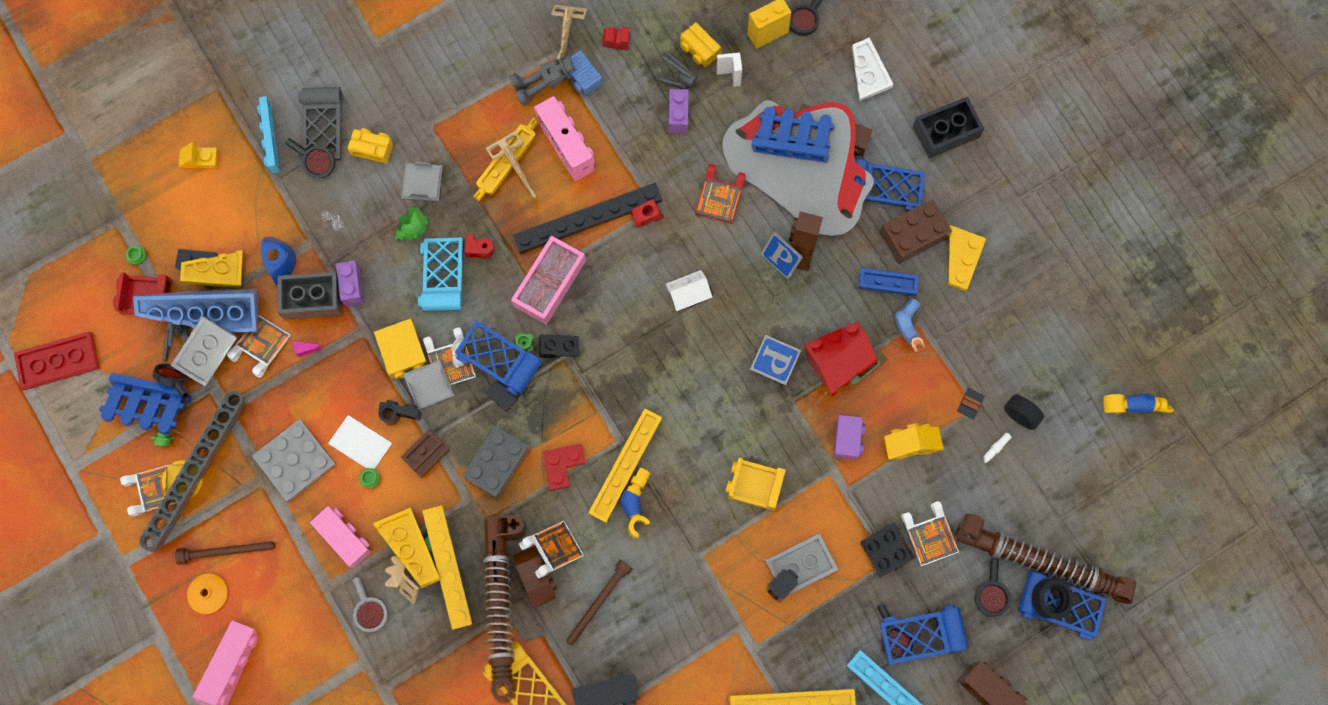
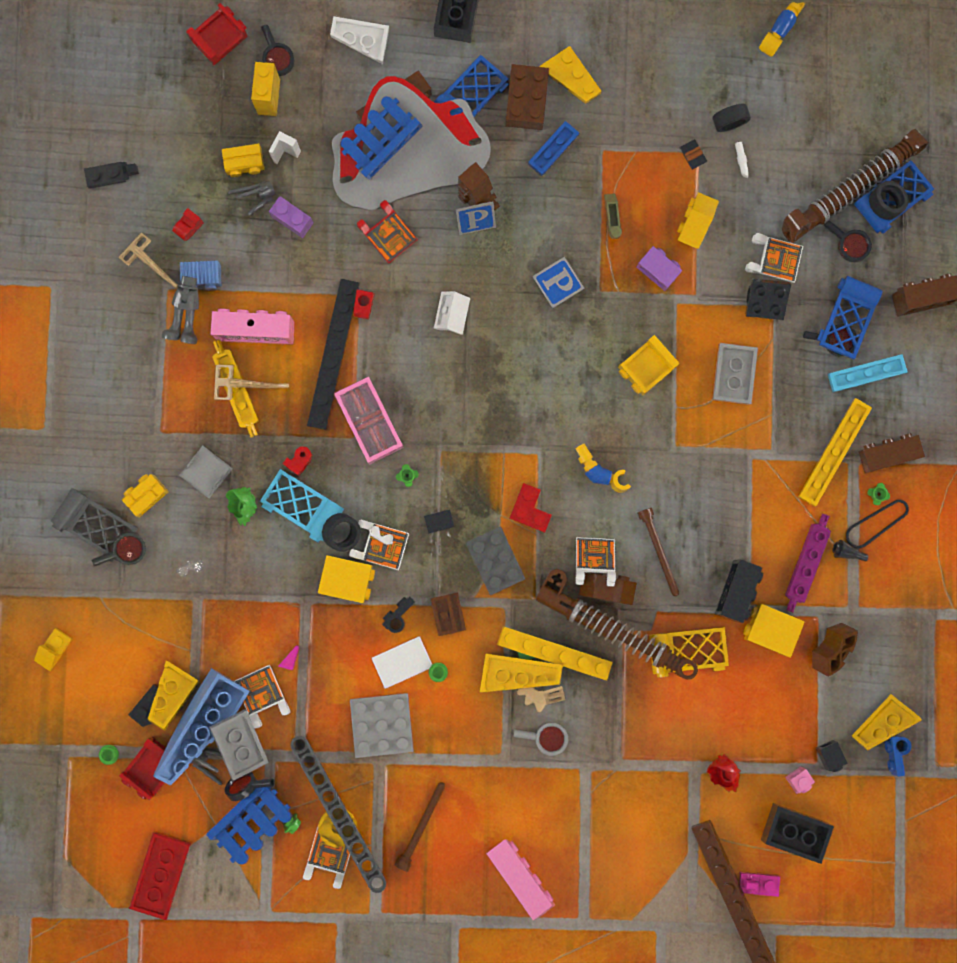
camera: 65 degrees left, 10 degrees up
light orange dish [187,573,228,614] -> none
medium azure plate [257,96,280,173] -> none
blue piece [261,237,296,286] -> none
dark grey brick [278,272,342,320] -> none
bright pink brick [310,506,371,569] -> none
medium lavender brick [336,261,365,307] -> none
light grey piece [403,360,454,410] -> none
blue piece [455,320,542,396] -> none
black plate [539,334,579,358] -> none
yellow plate [588,408,662,523] -> none
black brick [766,569,799,603] -> none
red wedge [804,322,877,397] -> none
medium blue arm [895,298,925,352] -> none
none -> black tyre [322,513,361,552]

